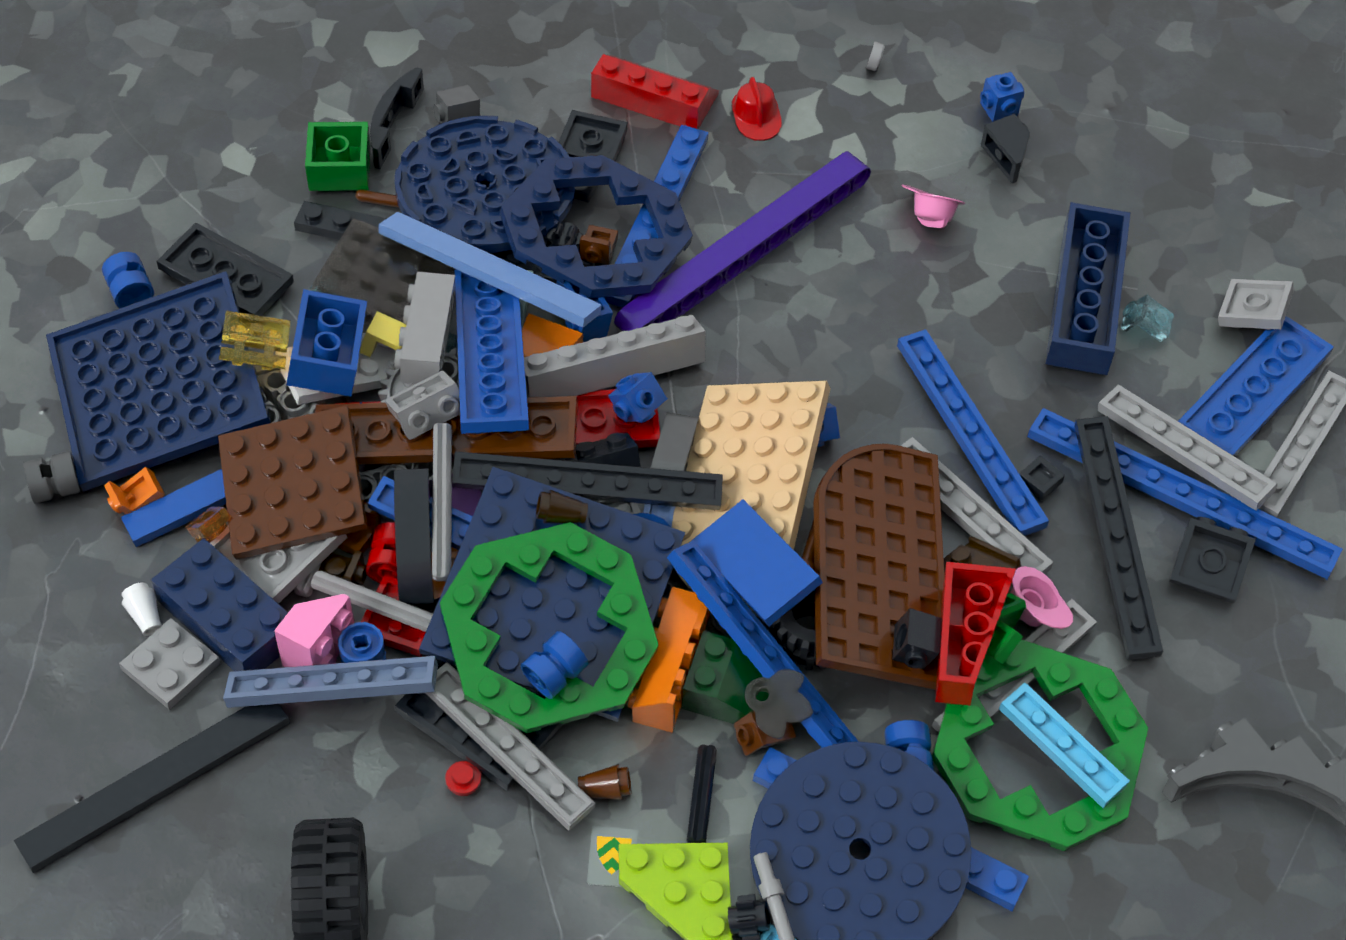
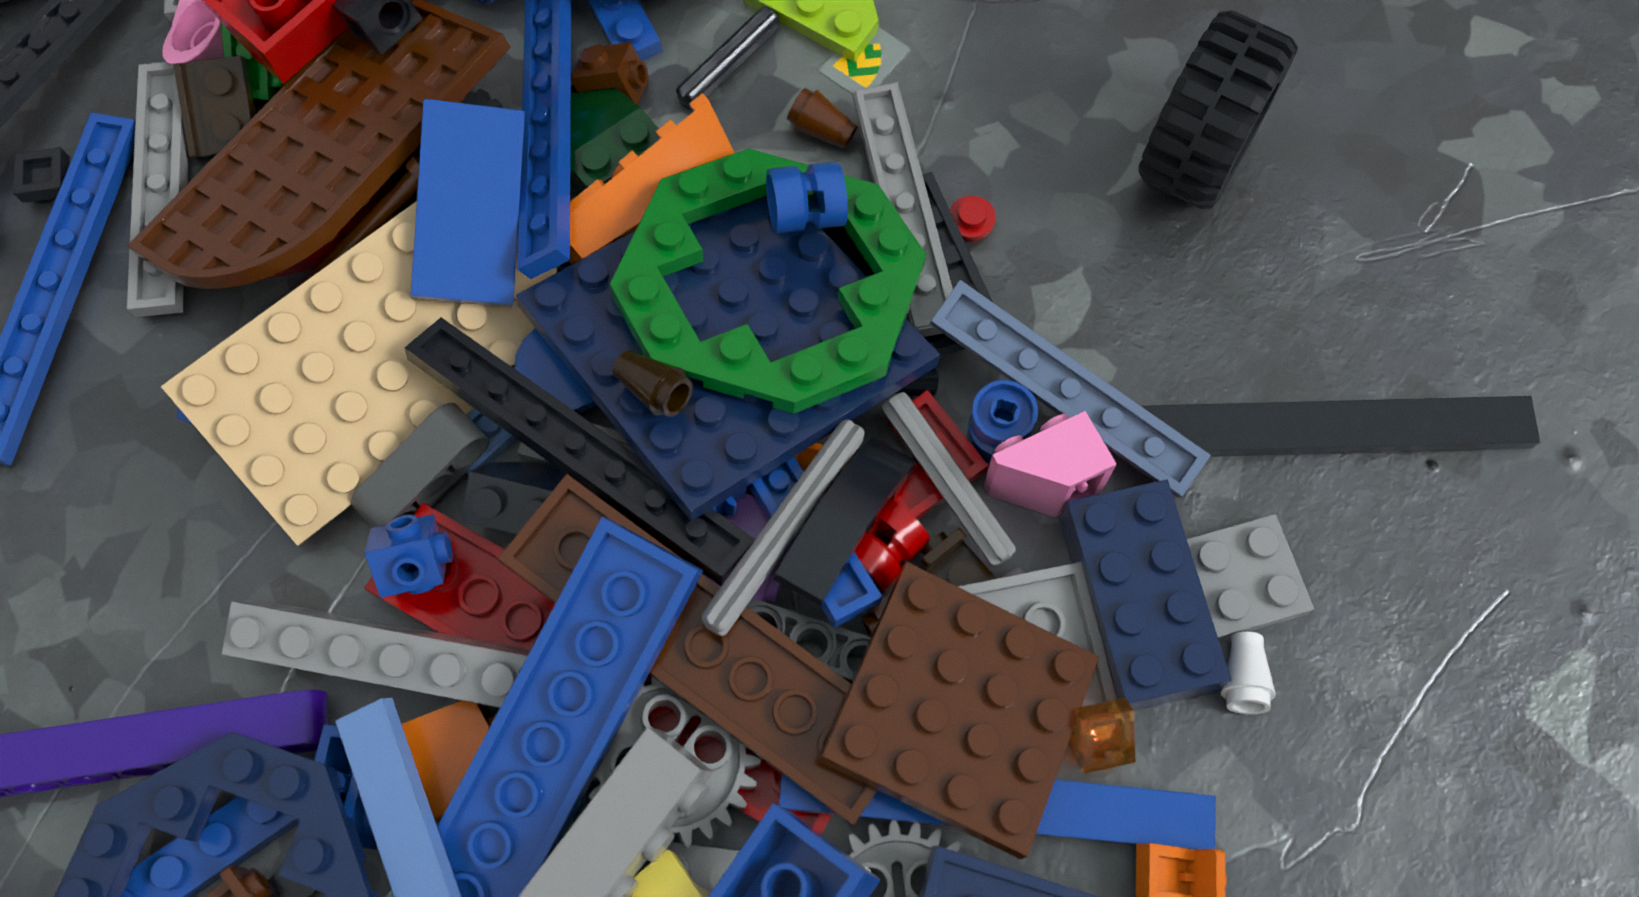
camera: 140 degrees left, 15 degrees up
light grey bracket [385,370,460,440] -> none
clear smoke plate [745,669,813,739] -> none

